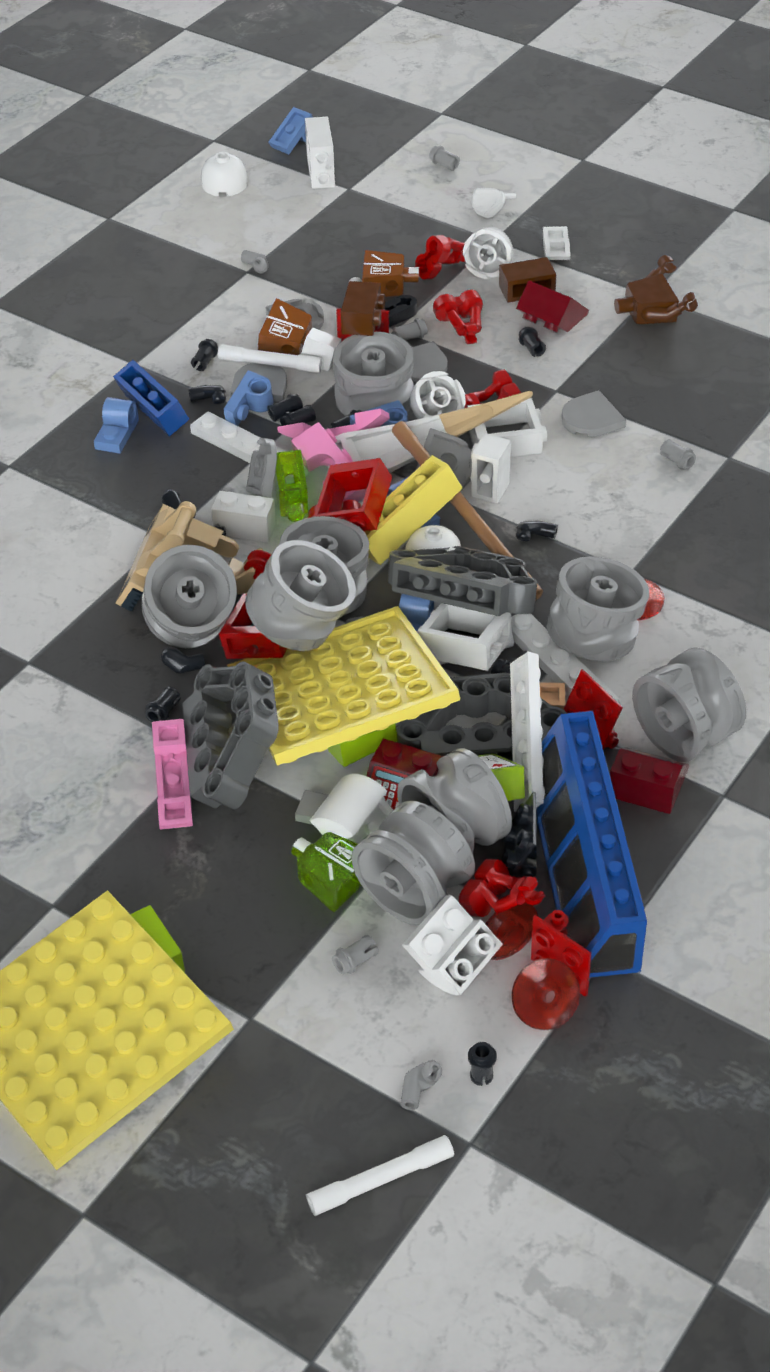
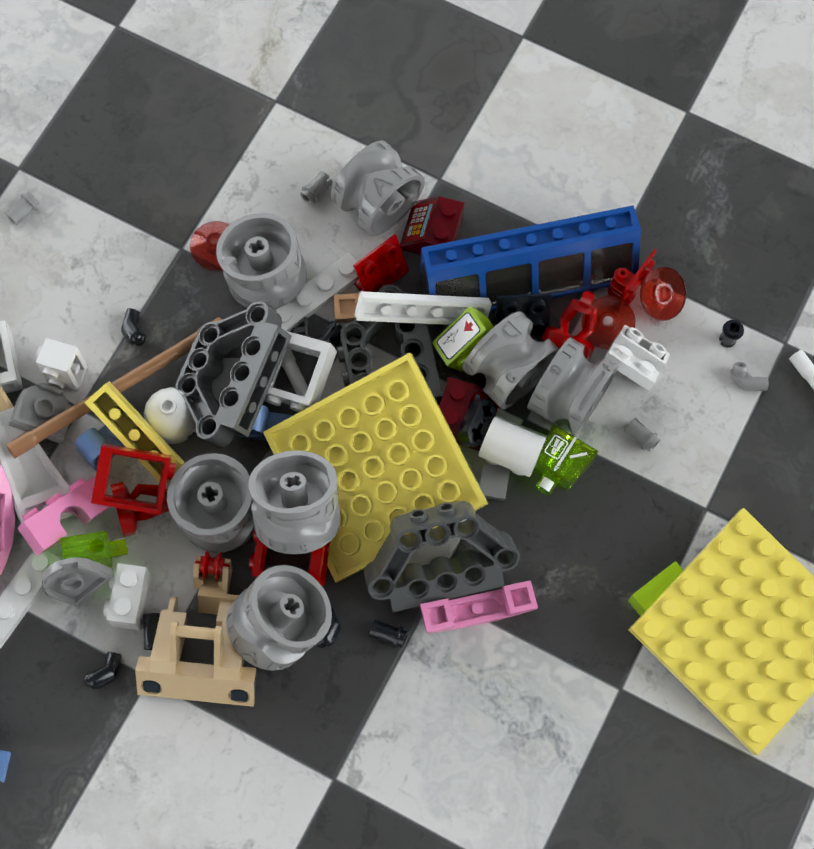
camera: 100 degrees left, 25 degrees up
none -> black beam [458,399,496,447]

